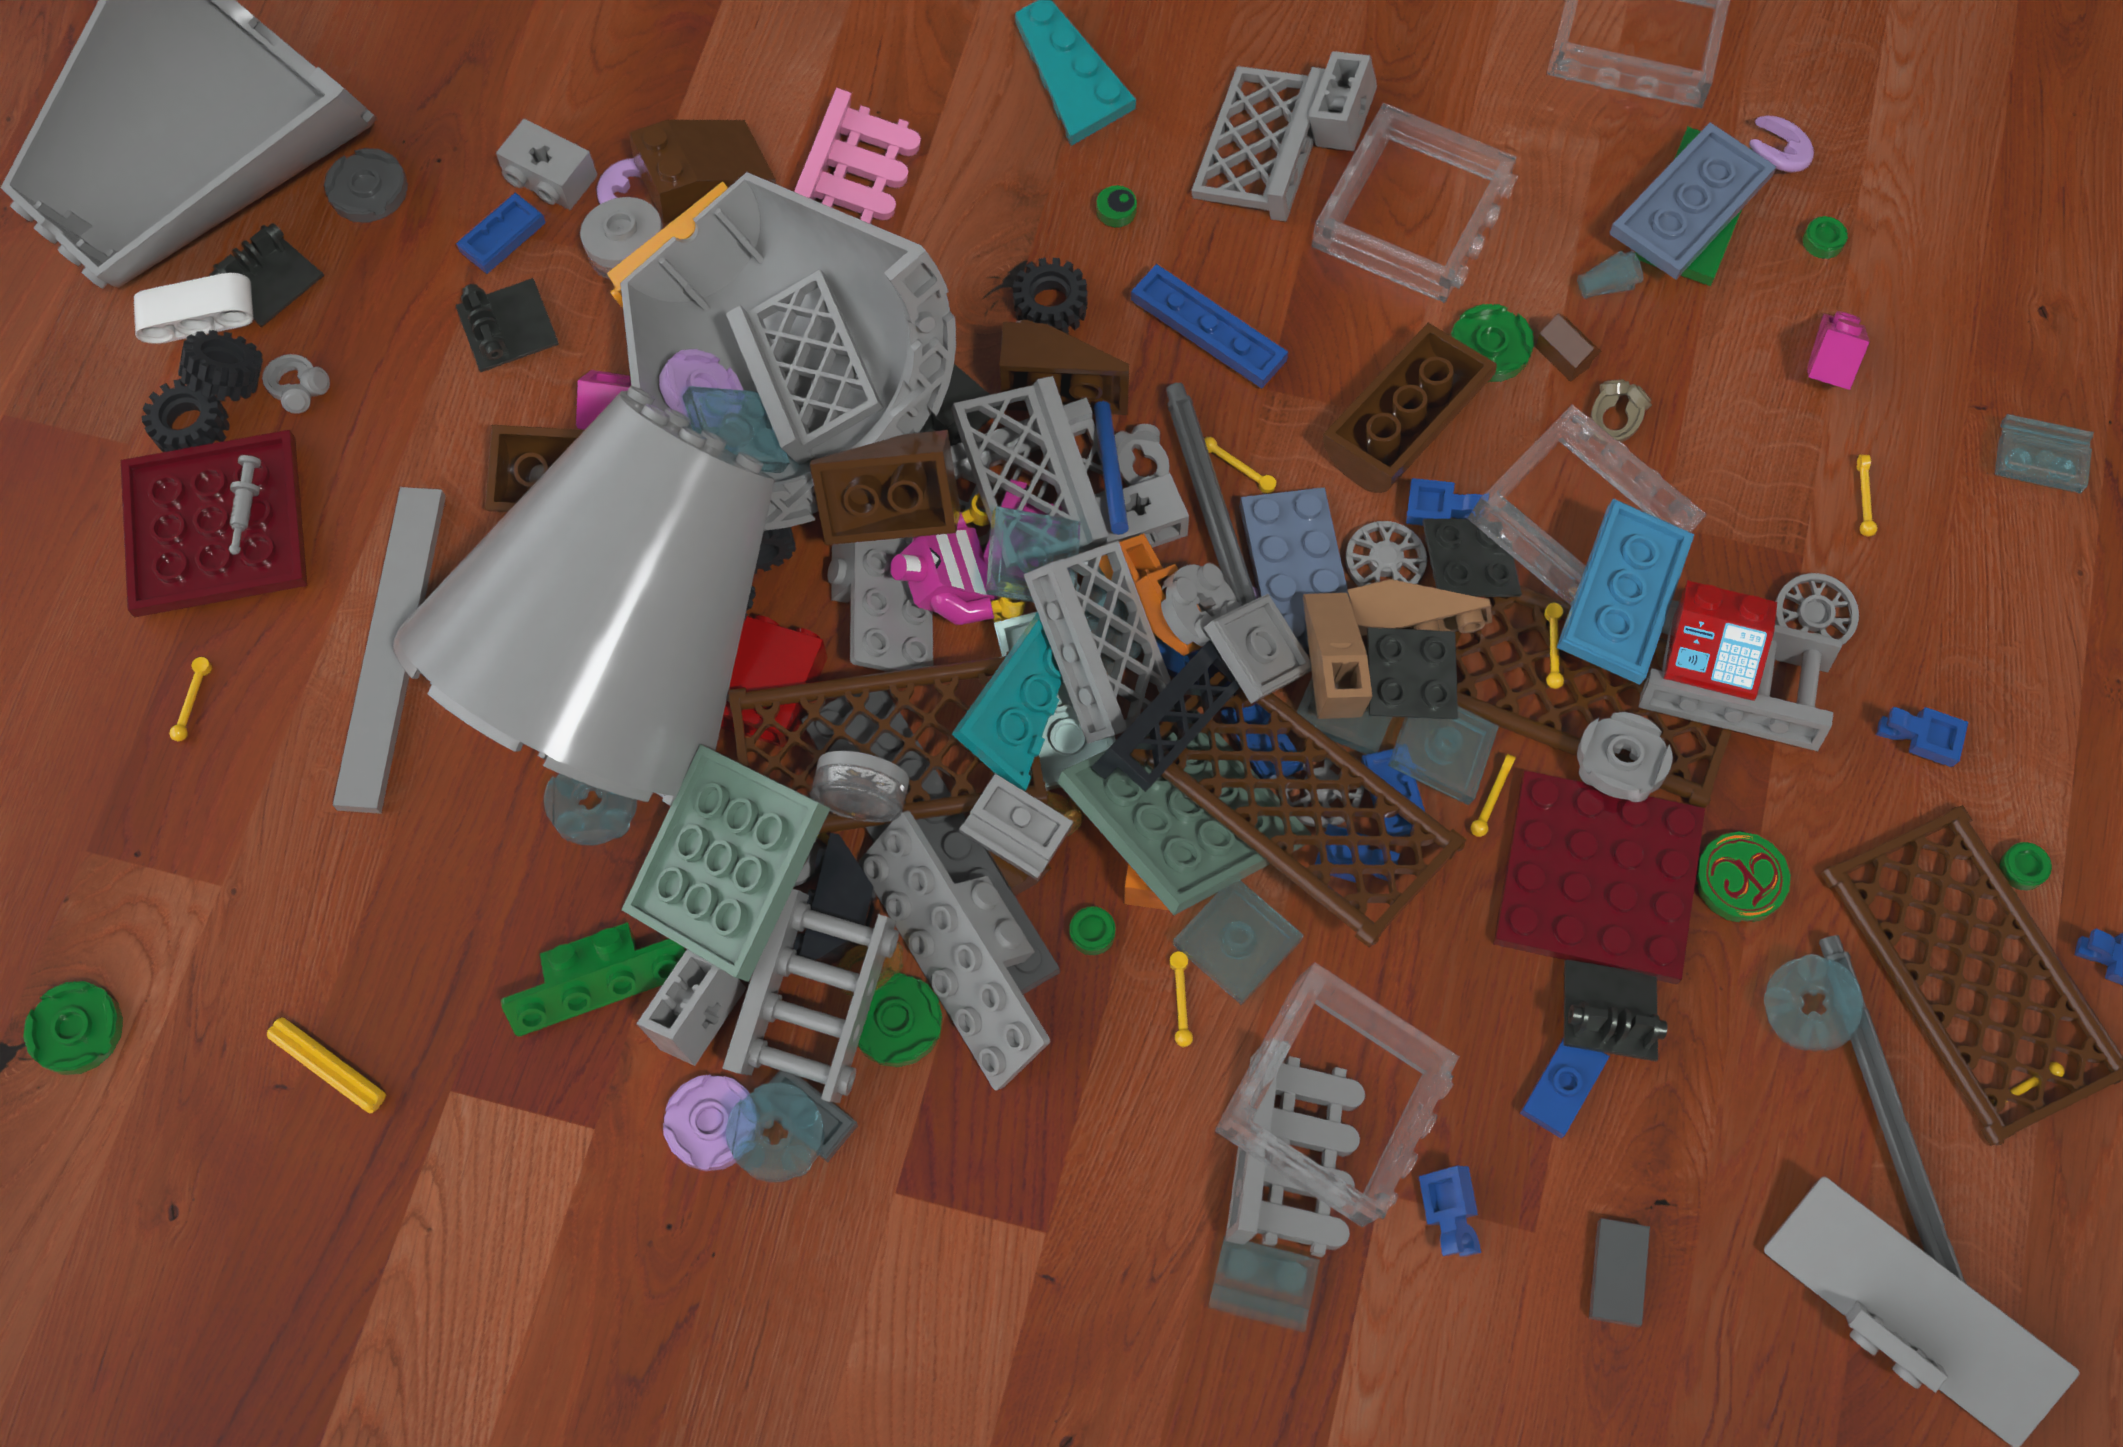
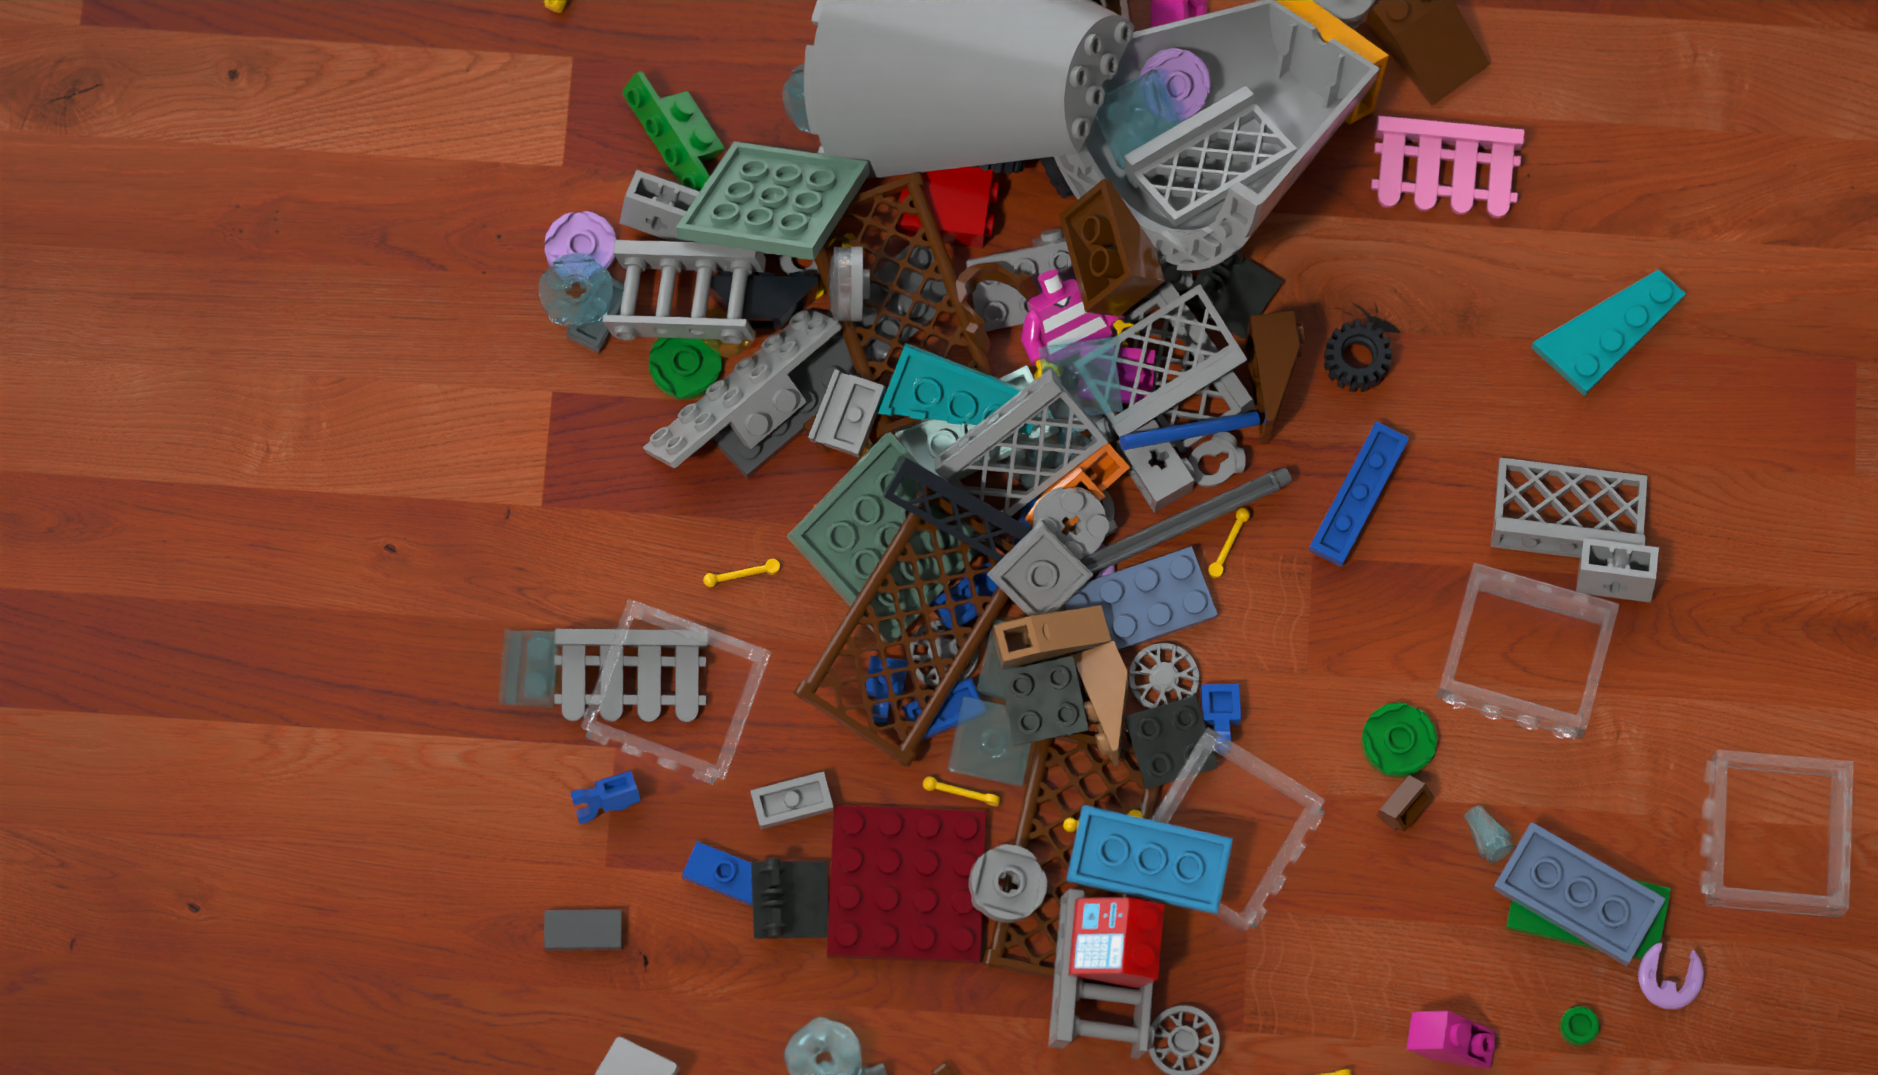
camera: 75 degrees right, 5 degrees up
green tile [1069,907,1116,955] -> none
green tile [1097,185,1137,227] -> none
clear light blue plate [1173,880,1304,1005] -> none
reddish brown brick [1323,323,1497,493] -> none
dark tan piece [1590,379,1652,443] -> none
green tile [1696,831,1791,922] -> none
none -> light grey plate [750,772,834,830]
none -> reddish brown helmet [956,263,1040,353]

